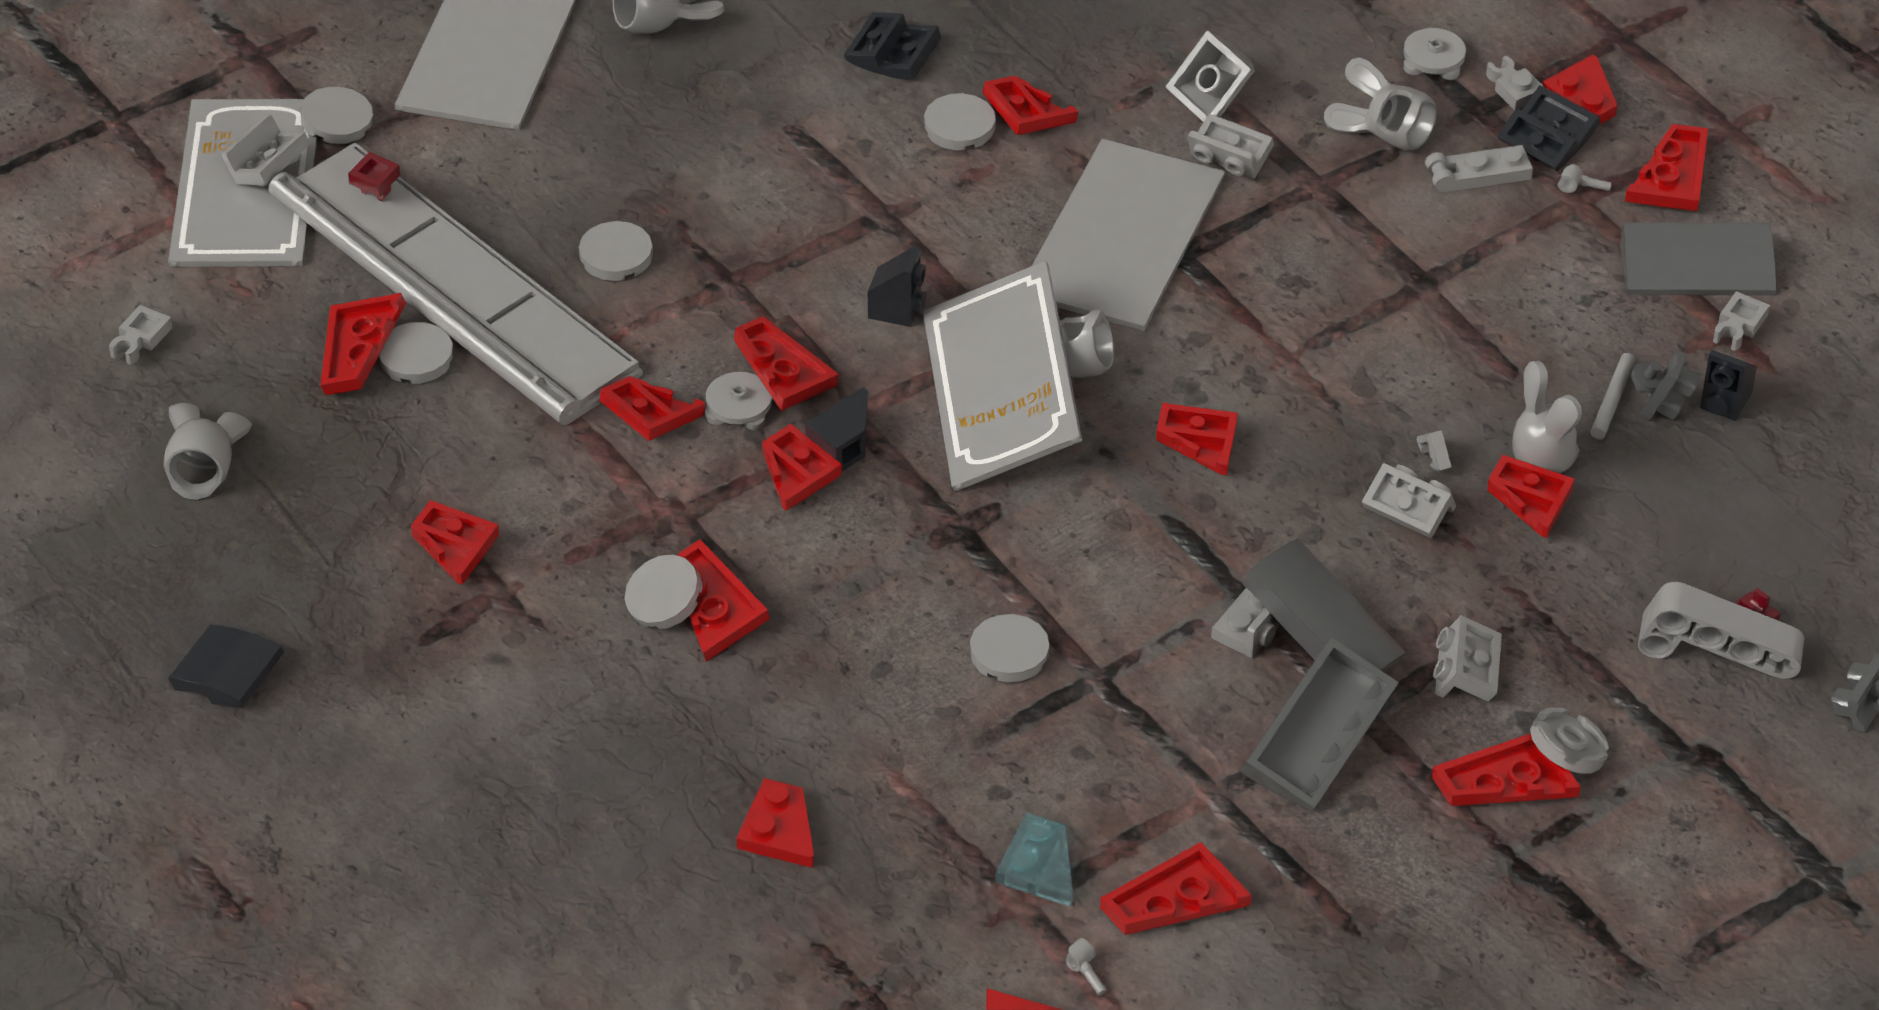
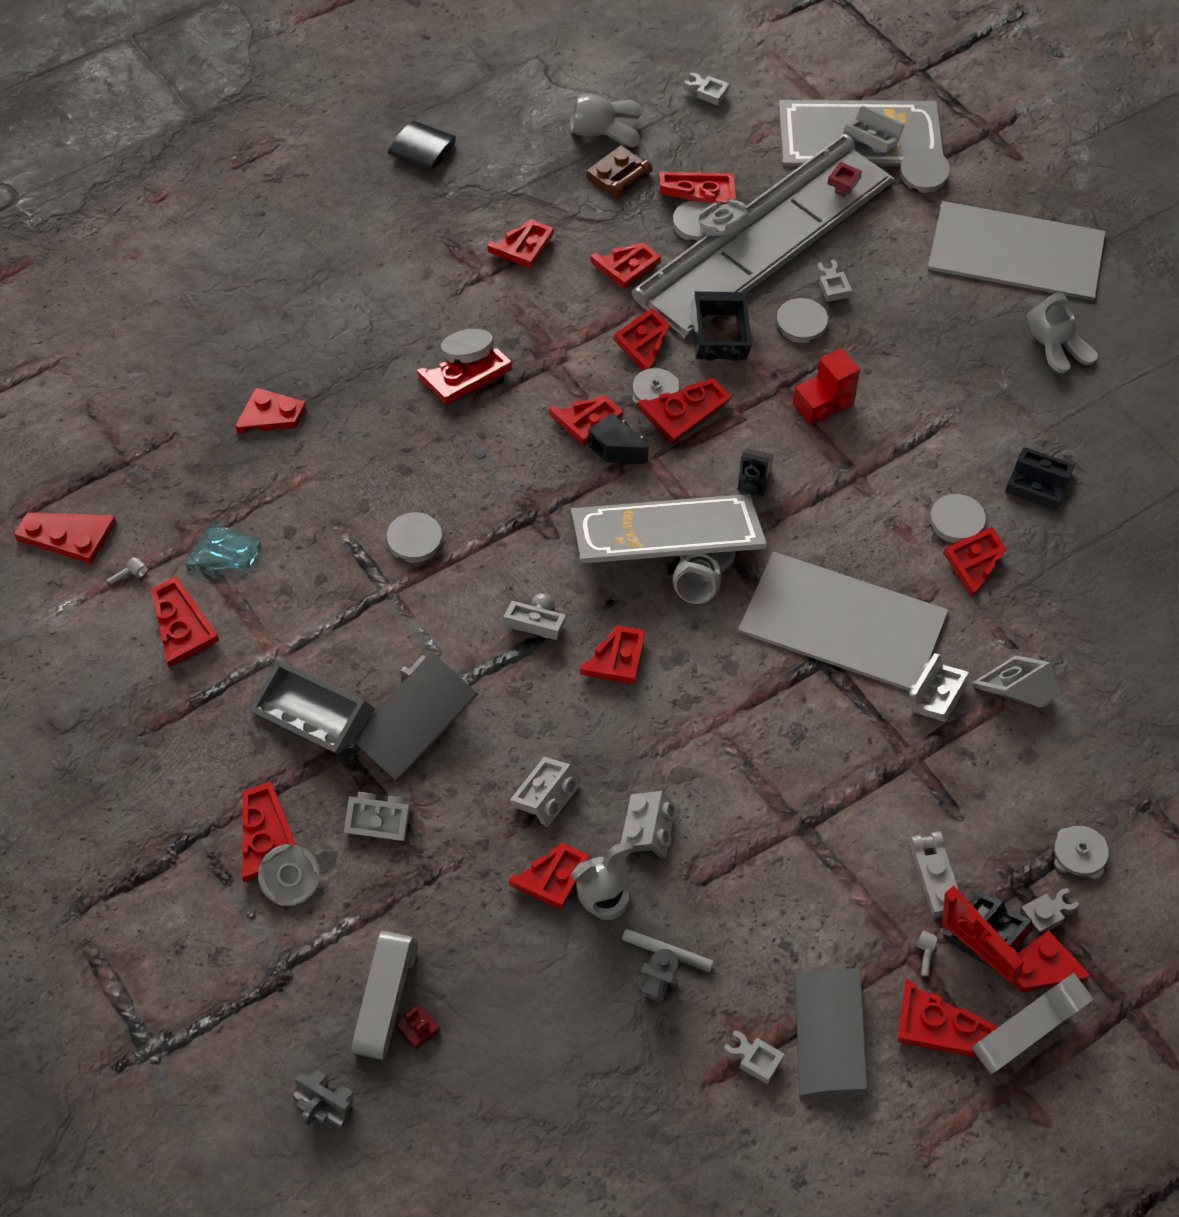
camera: 90 degrees right, 10 degrees up
light grey piece [1324,57,1437,151] -> none
light grey tile [1416,430,1451,471] -> none
black slope [1700,350,1757,421] -> none
none -> light grey plate [502,593,566,640]
none -> reddish brown plate [587,146,653,198]
none -> red wing [590,242,661,289]
none -> light grey bracket [621,791,676,858]
none -> black window [690,291,752,361]
none -> light grey tile [698,200,749,236]
none -> red brick [793,348,860,425]
none -> light grey plate [817,260,852,302]
none -> red wing [942,885,1024,985]
none -> light grey beam [971,973,1094,1074]

